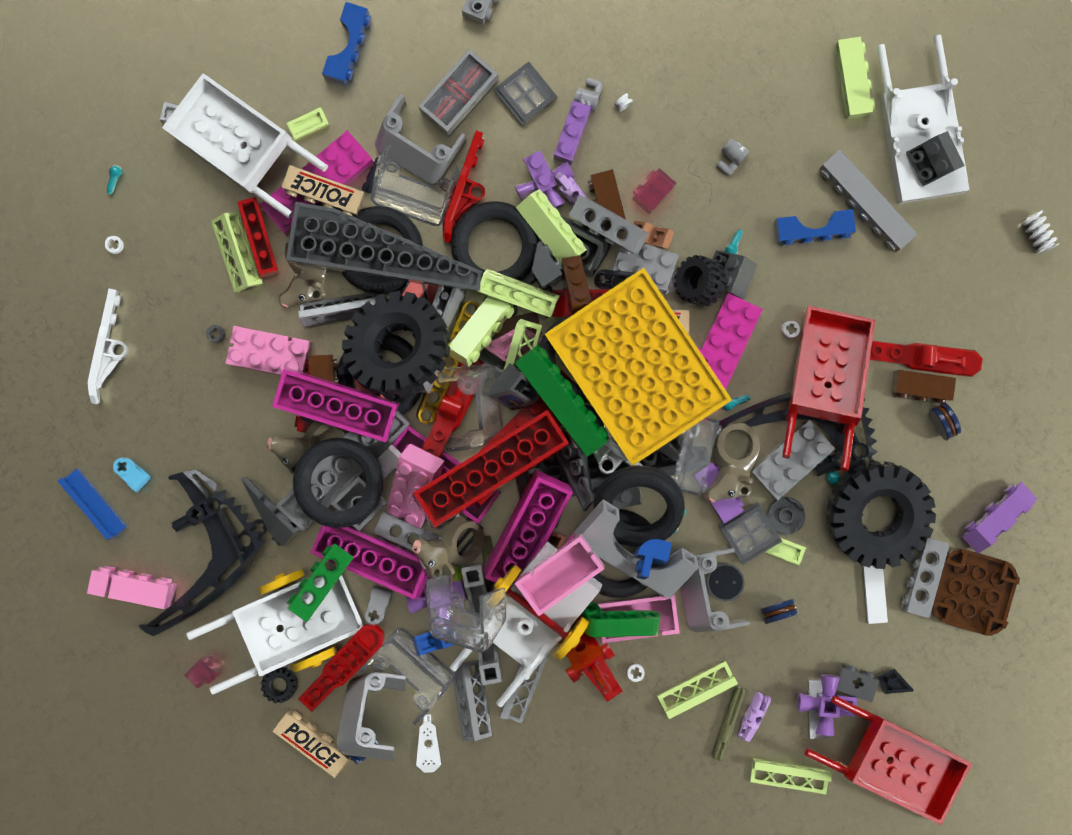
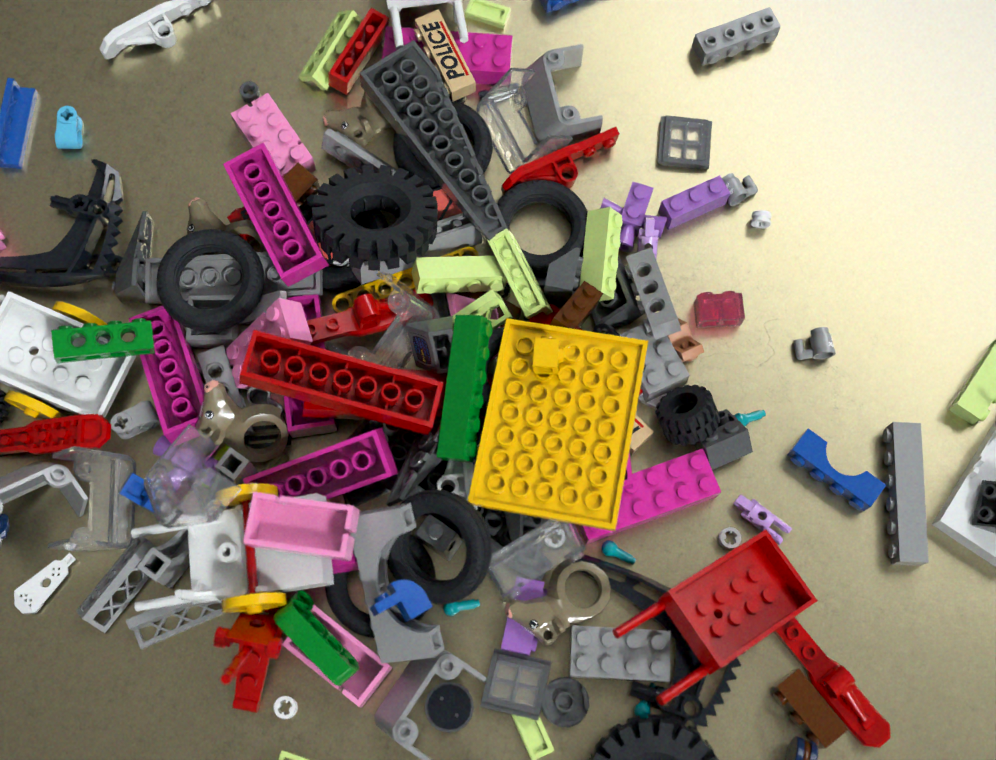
camera: 45 degrees right, 15 degrees down
clear brick [418,49,498,136] -> none
reddish brown brick [588,169,626,231] -> none
none -> yellow brick [533,336,564,375]
none -> lavender hinge [734,495,792,545]

